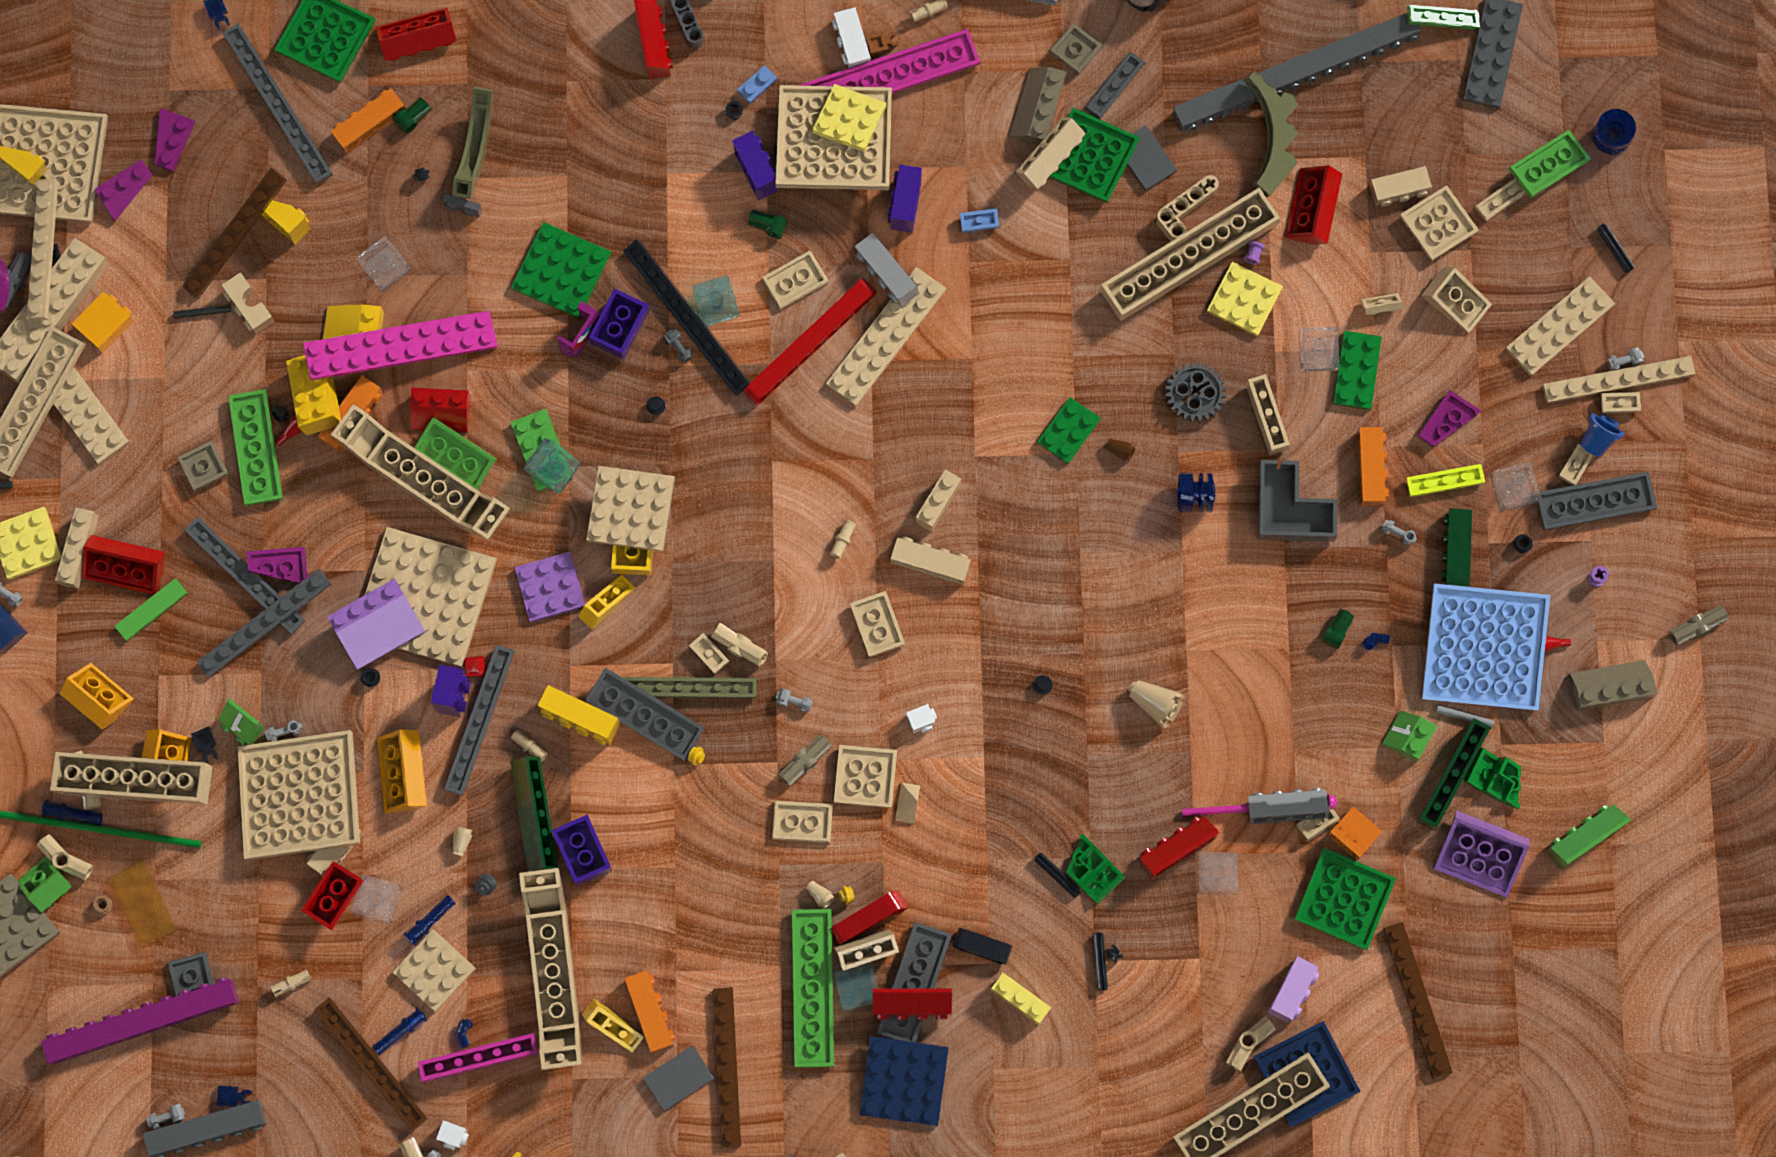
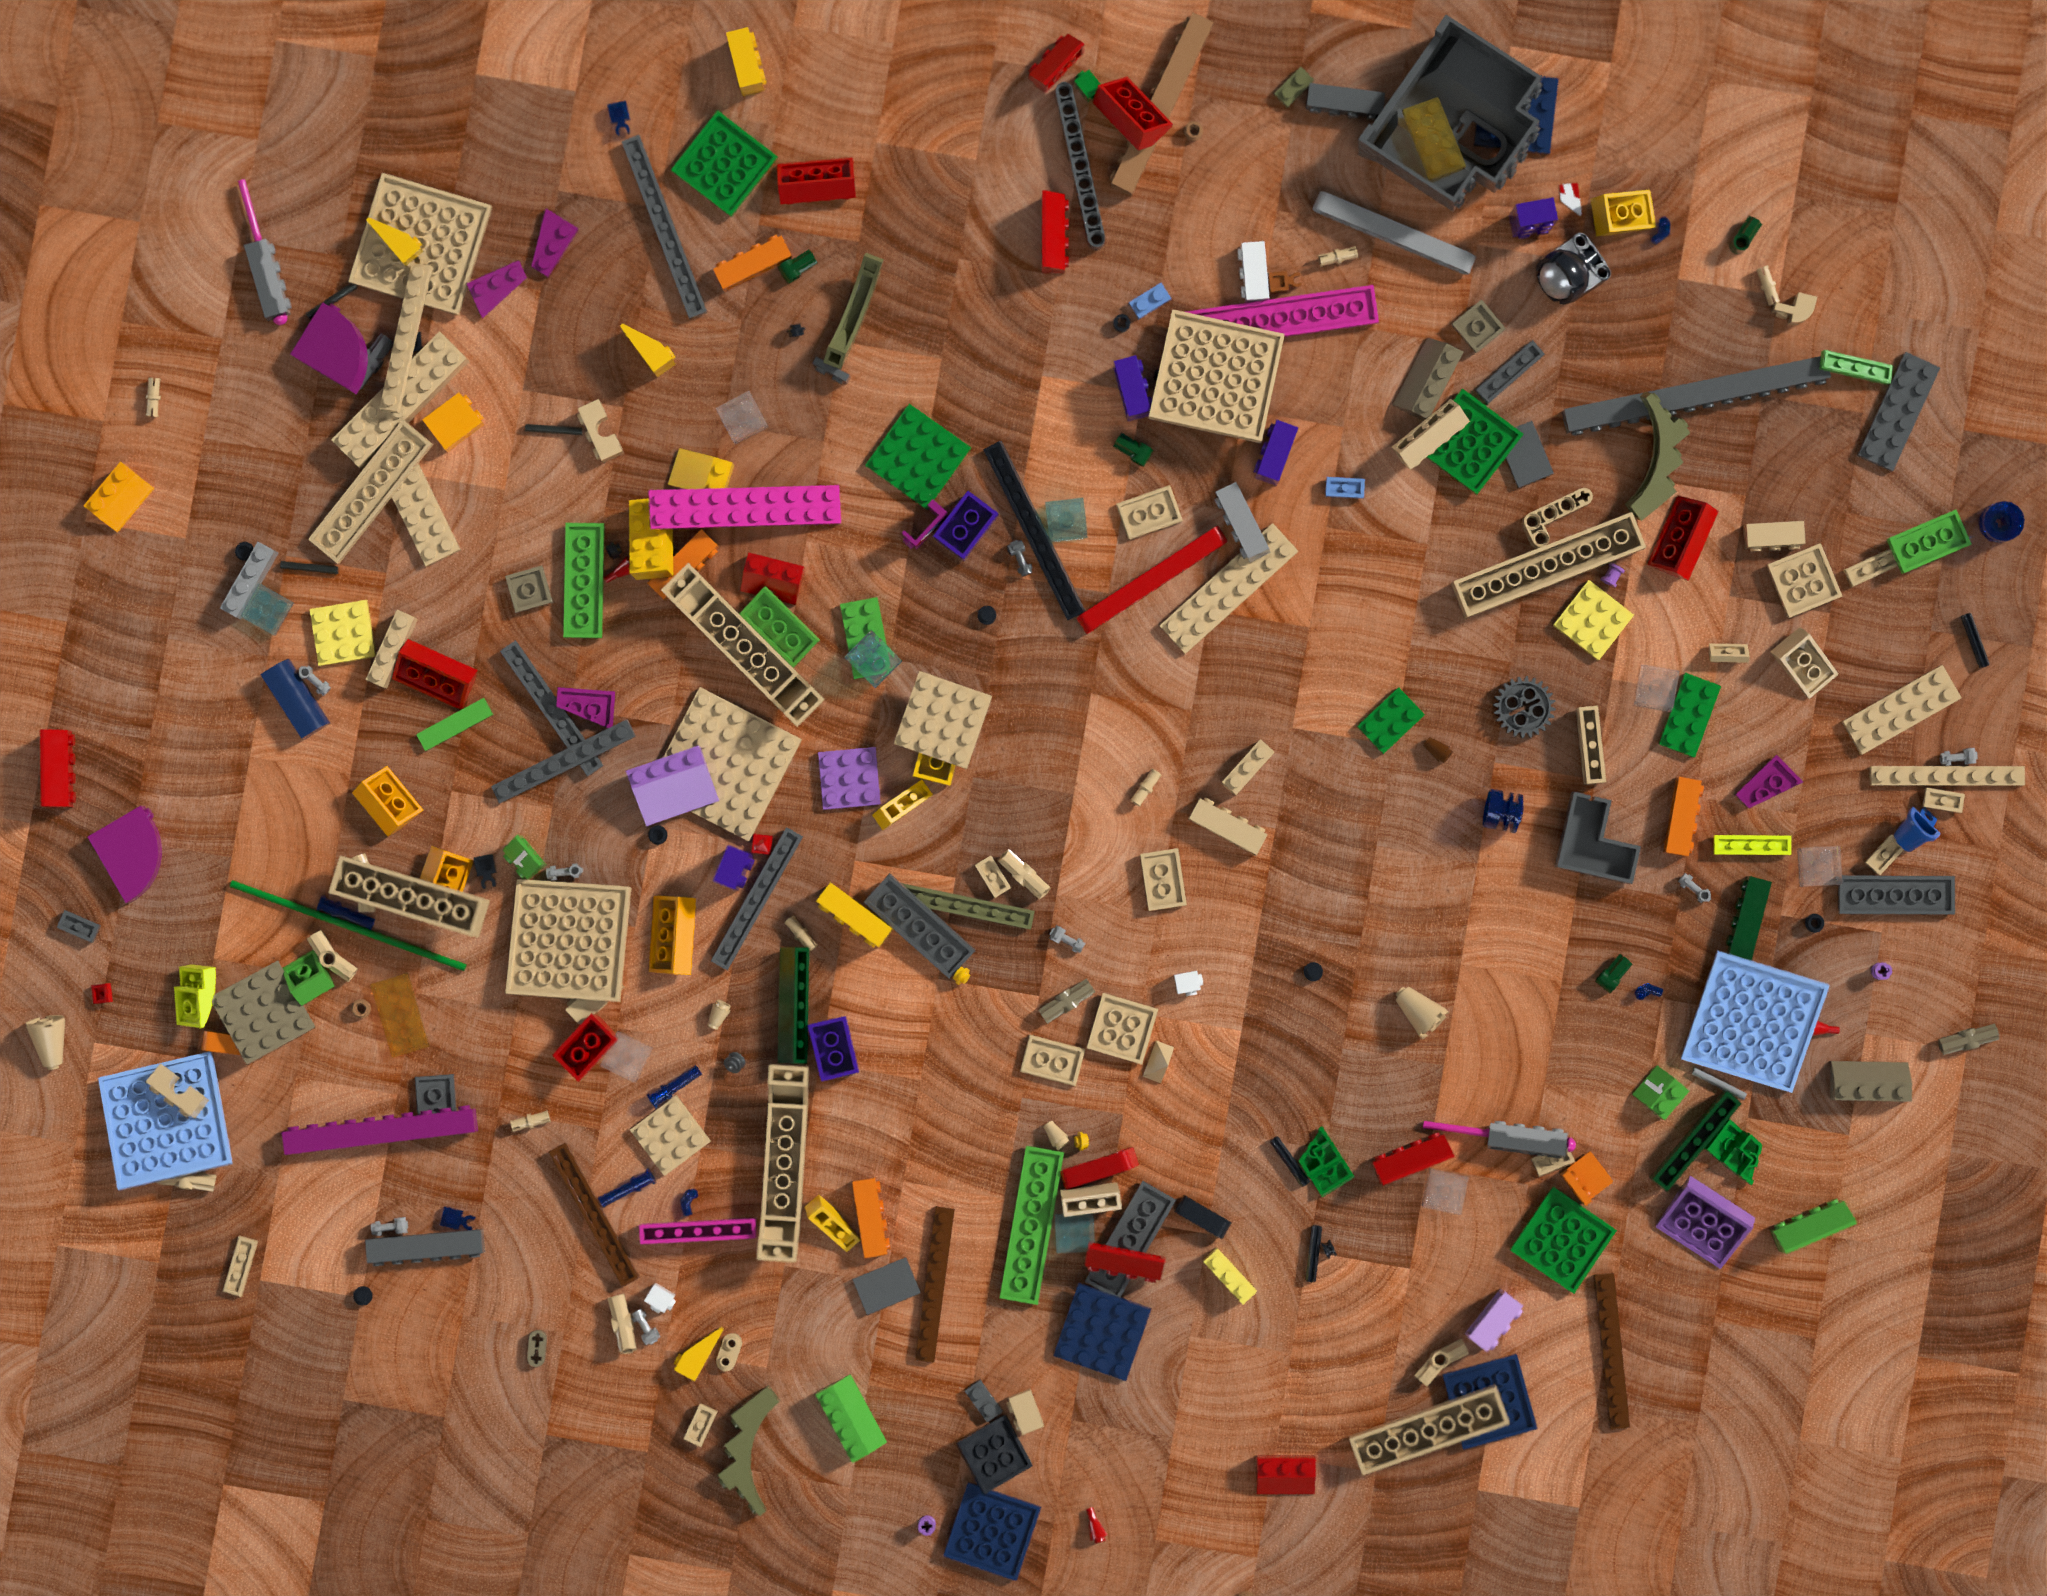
camera: 10 degrees right, 10 degrees up
reddish brown plate [182,168,287,299] -> none
light yellow plate [813,84,886,152] -> none

